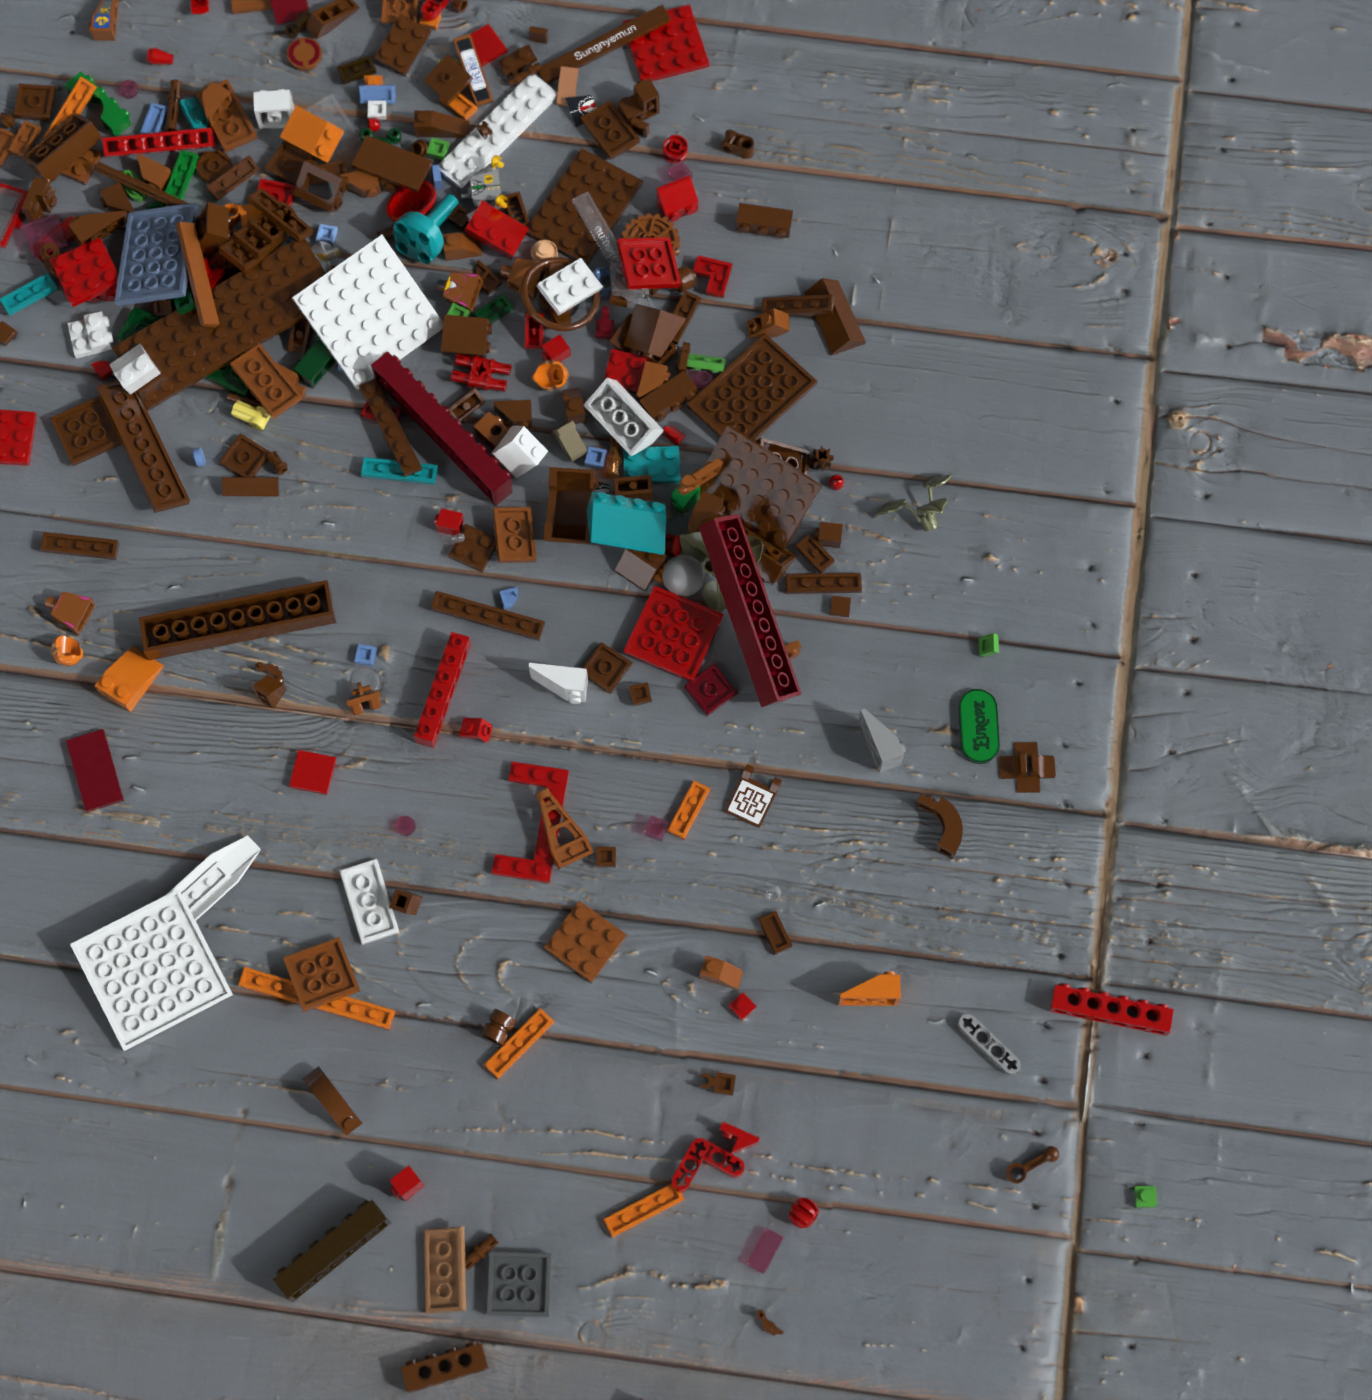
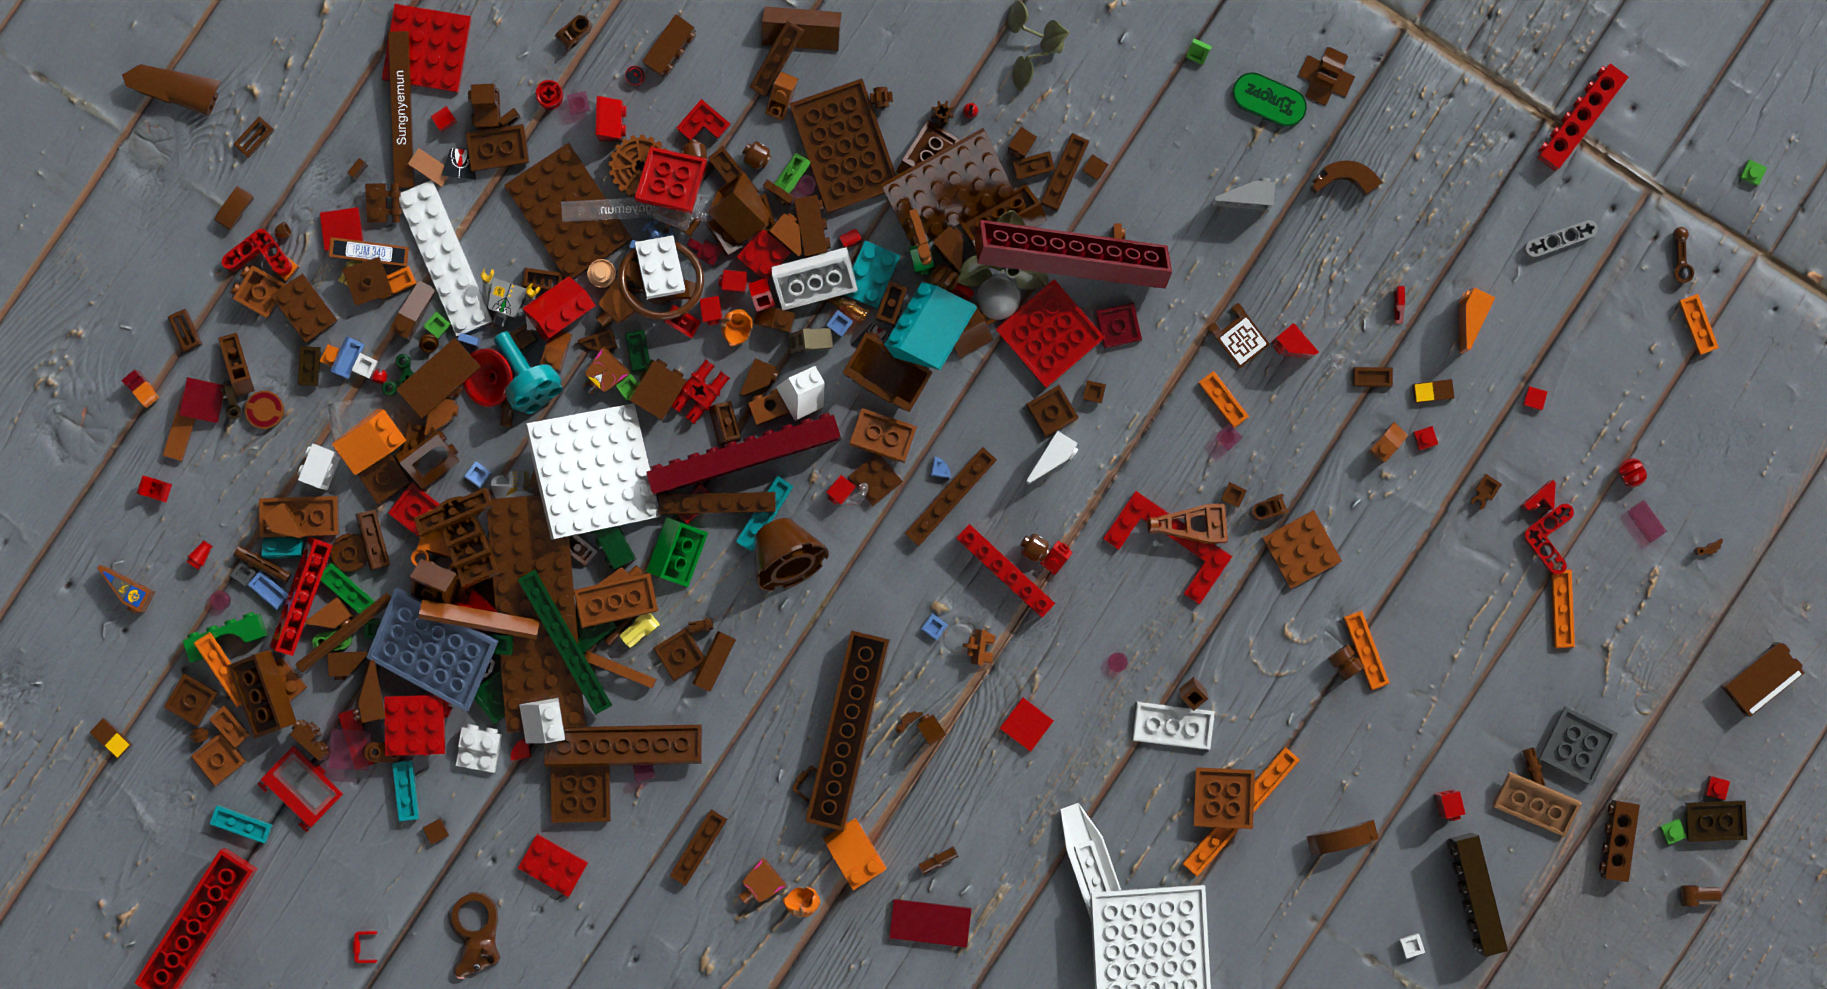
camera: 65 degrees left, 15 degrees up
medium blue tile [193,447,206,467] -> none
reddish brown bush [476,121,493,139] -> none
none -> dark grey tile [230,560,258,587]
none -> red slope [430,106,457,133]
none -> dark green plate [518,569,612,715]
none -> dark orange beam [584,651,657,688]
none -> black tile [625,66,645,86]
none -> clear pink slope [633,765,656,783]
none -> green slope [646,517,708,587]
none -> red brick [719,270,748,293]
none -> reddish brown head [742,141,772,170]
none -> red brick [748,278,775,312]
none -> reddish brown cone [754,518,829,591]
none -> reddish brown piece [793,765,818,802]
none -> reddish brown gear [870,87,893,109]
none -> reddish brown pin [919,846,959,875]
none -> dark orange piece [930,264,959,292]
none -> reddish brown head [1020,533,1050,562]
none -> reddish brown piece [1250,493,1289,521]
none -> red slope [1271,323,1319,358]
none -> red tile [1394,286,1405,324]
none -> white plate [1399,933,1425,959]
none -> reddish brown tile [1413,379,1455,403]
none -> red tile [1523,386,1548,410]
none -> orange plate [1678,294,1719,355]

